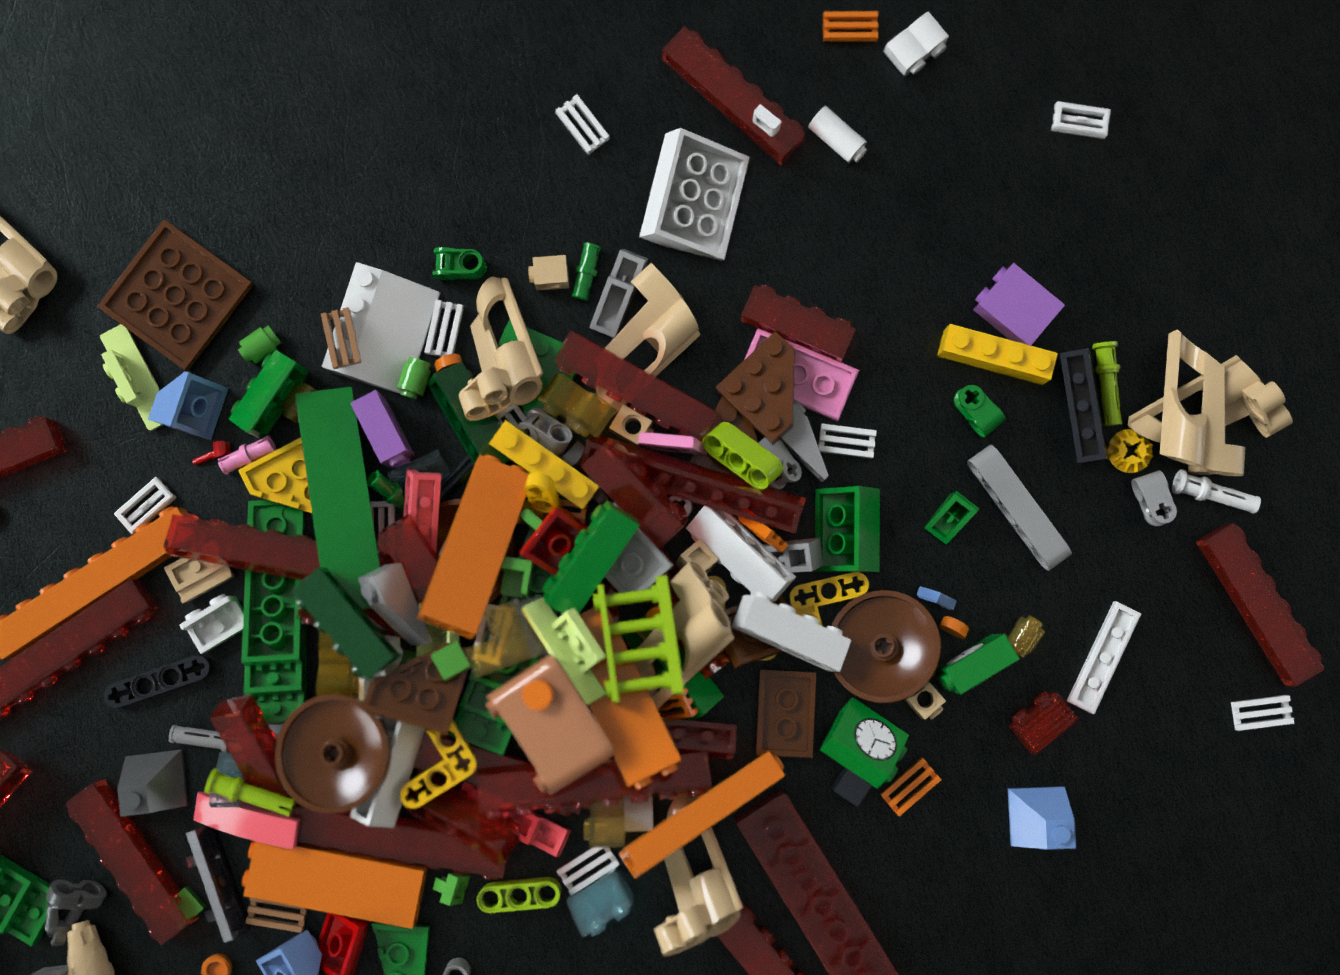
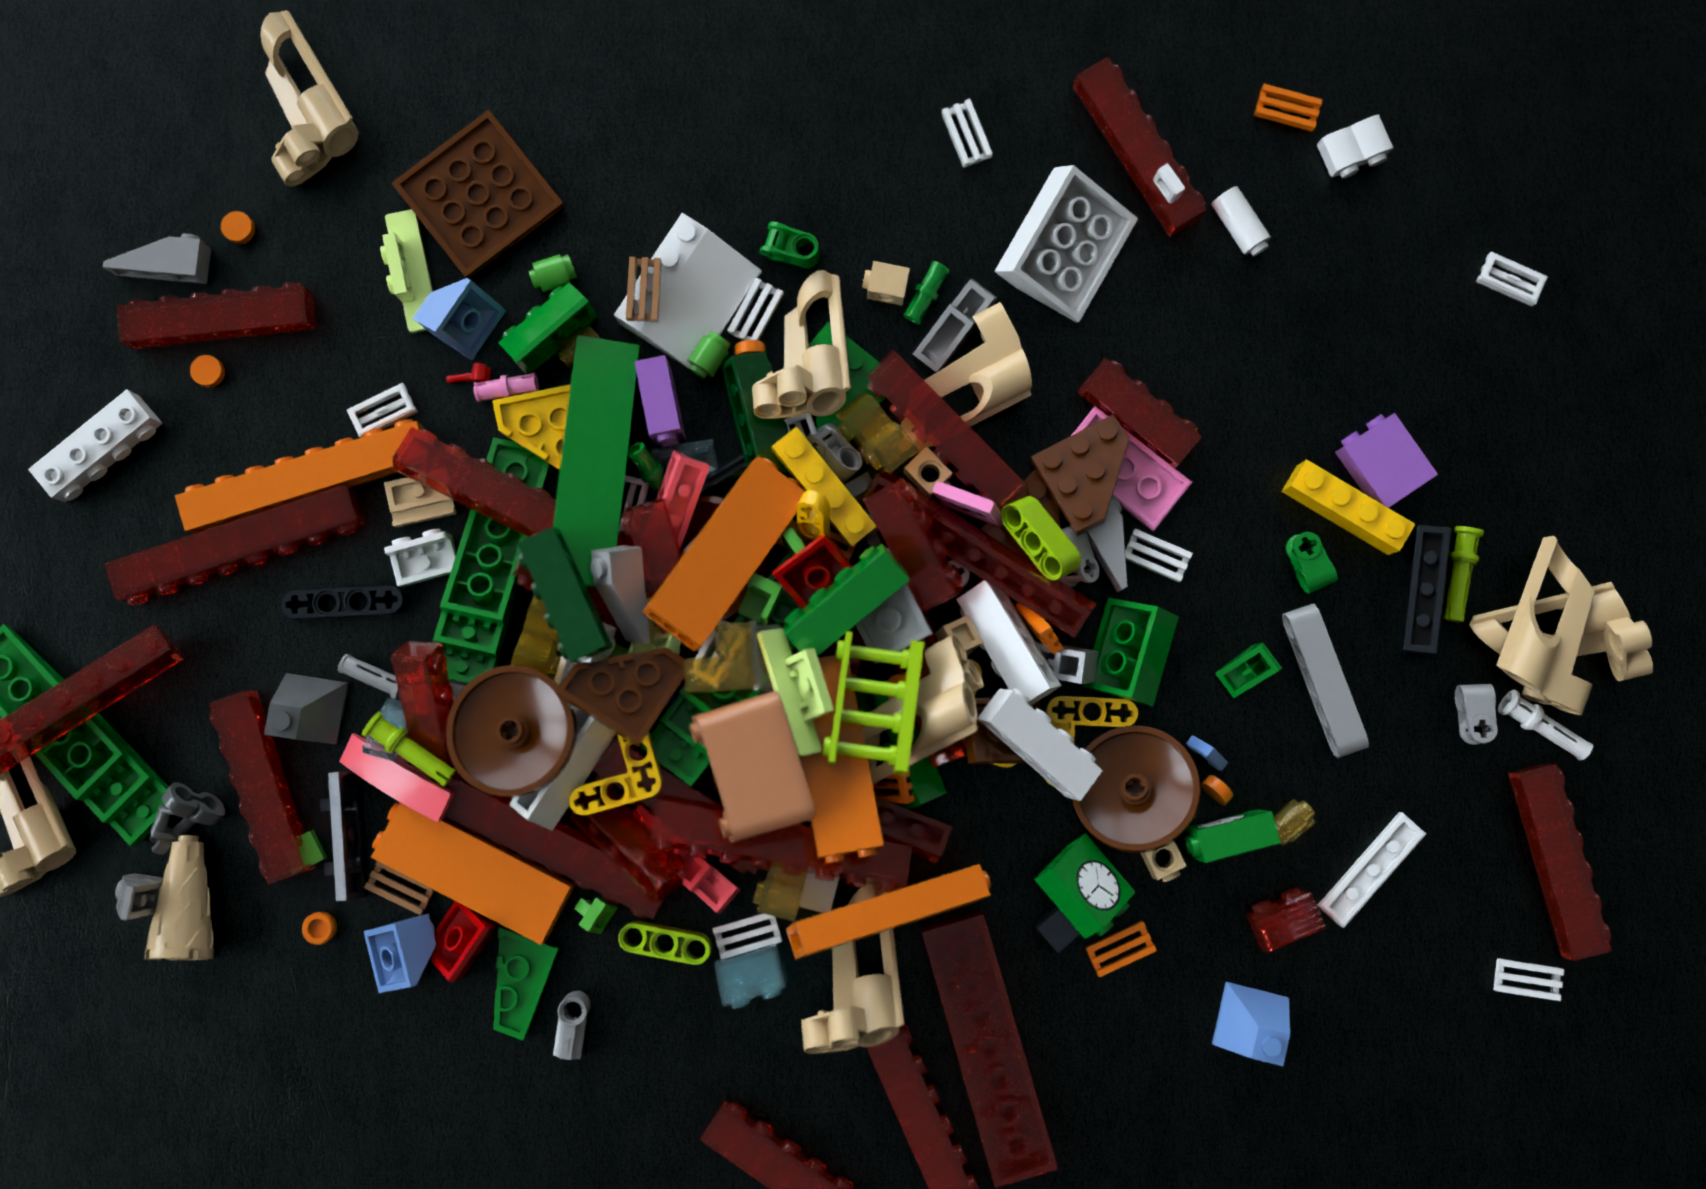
camera: 15 degrees right, 0 degrees up
bright green tile [431,641,471,682] -> none
orange tile [522,678,554,710] -> none
reddish brown plate [756,669,816,758] -> none
yellow gear [1108,429,1153,473] -> none

